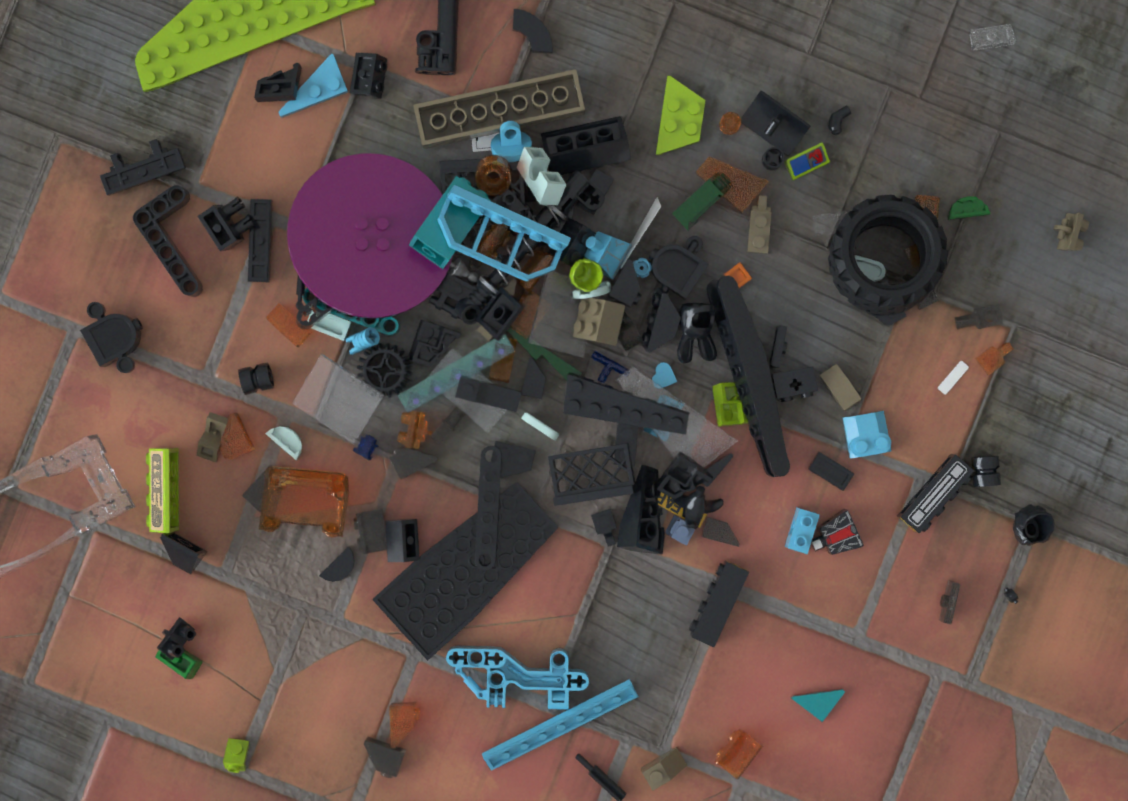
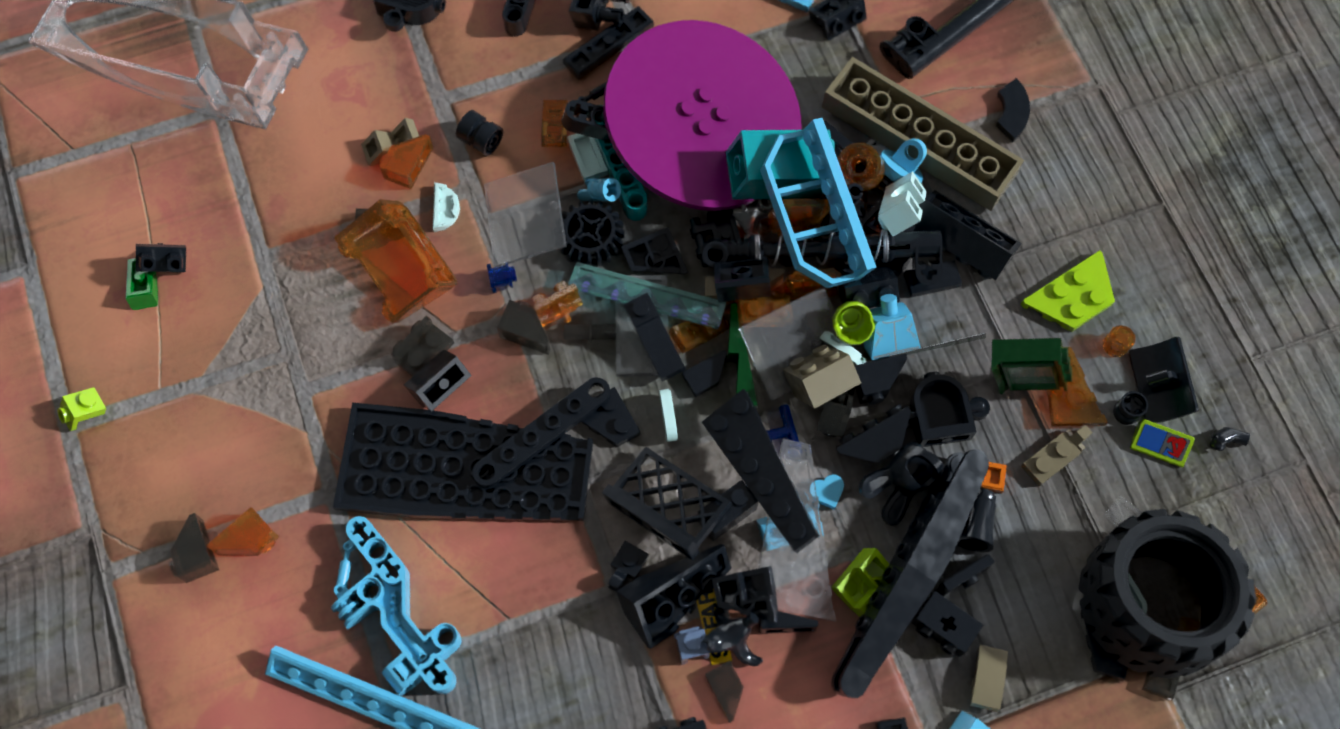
camera: 45 degrees right, 20 degrees down
lime slope [146,448,179,533] -> none
black slope [160,532,207,574] -> none
black tile [319,546,355,582] -> none
medium azure plate [633,258,652,278] -> none
green tile [948,196,990,220] -> none
none -> black plant [957,488,996,552]

